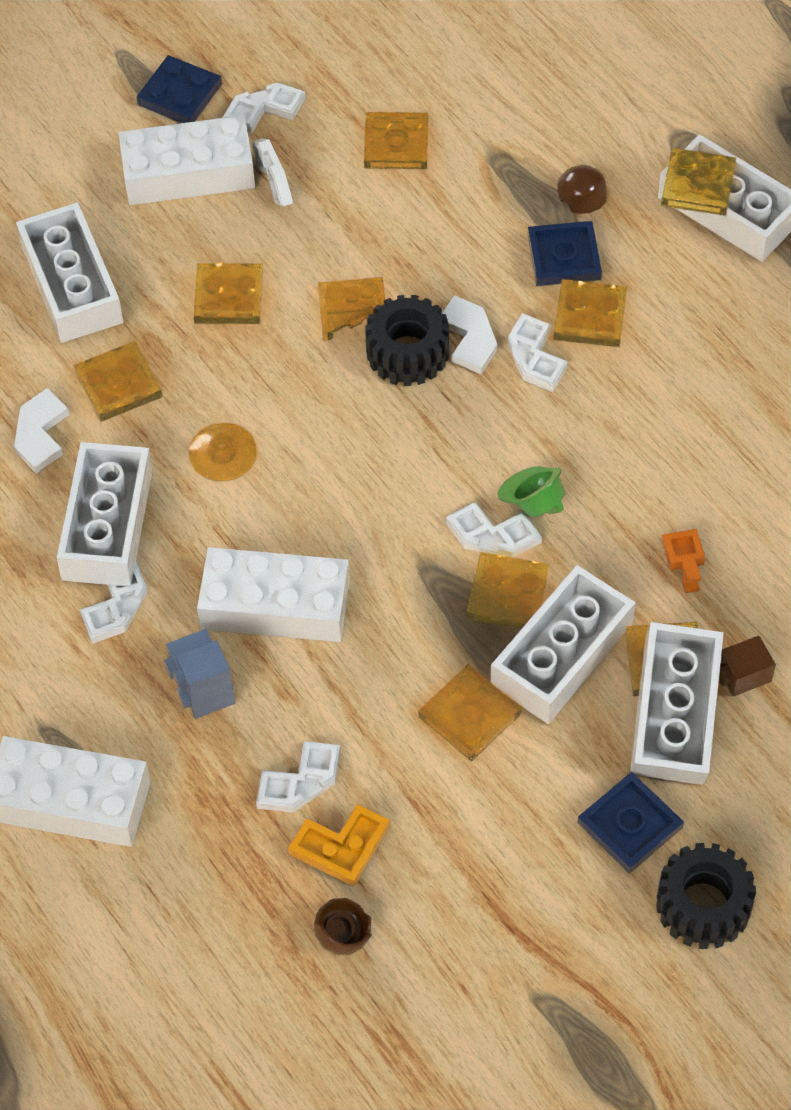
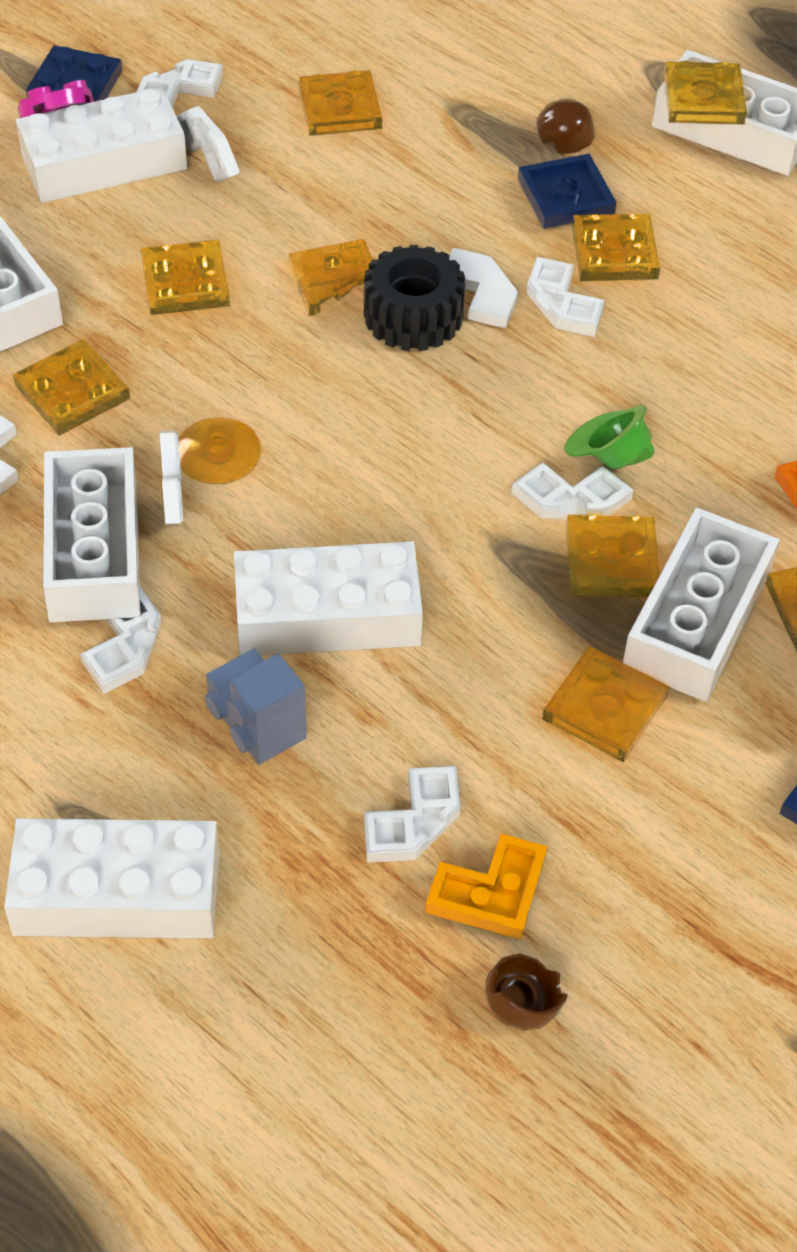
camera: 15 degrees left, 5 degrees down
none -> dark pink plate [17,80,94,118]
none -> white tile [160,430,184,525]

